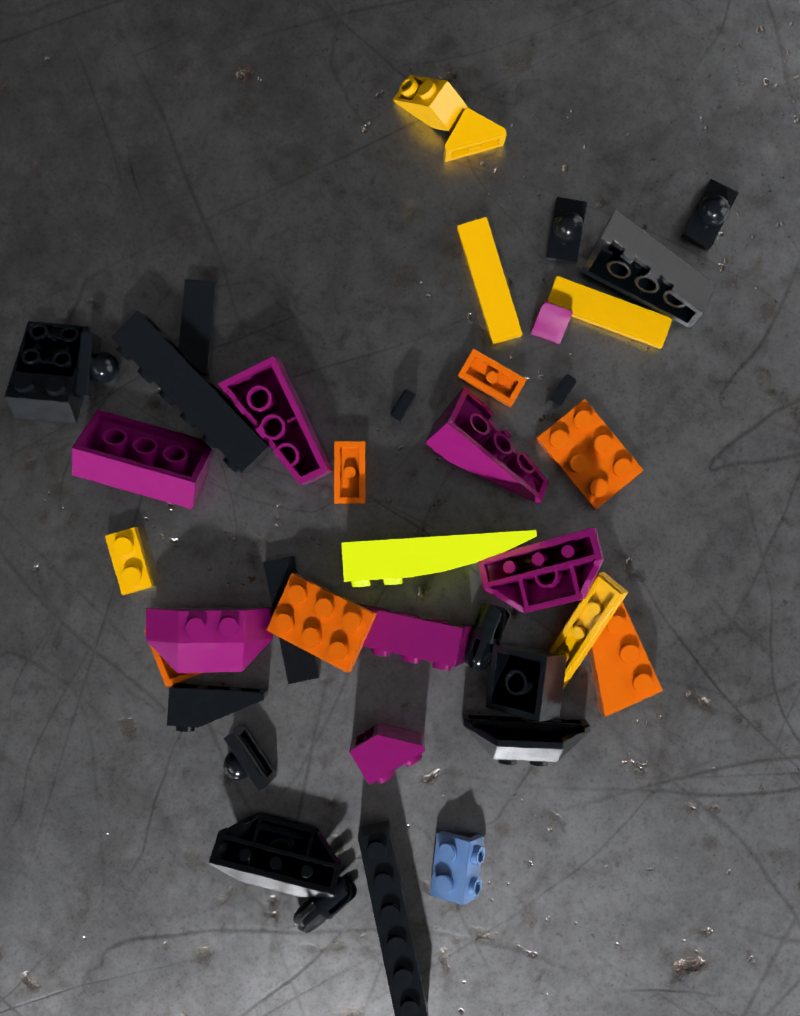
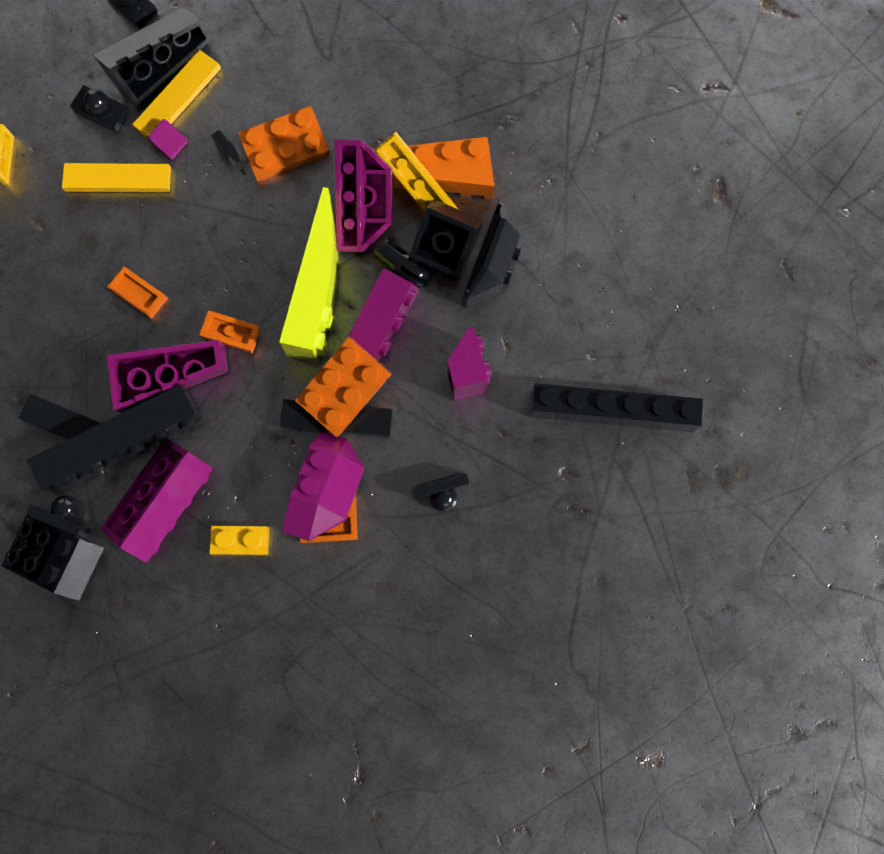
camera: 70 degrees left, 10 degrees down
black slope [167,683,268,732] -> none
black wedge [209,813,342,897] -> none
black arm [293,876,357,933] -> none
black tile [390,389,416,424] -> none
magenta wedge [425,387,549,504] -> none
medium blue bracket [430,830,485,905] -> none
orange plate [457,349,527,408] -> none
none -> orange tile [107,266,168,319]

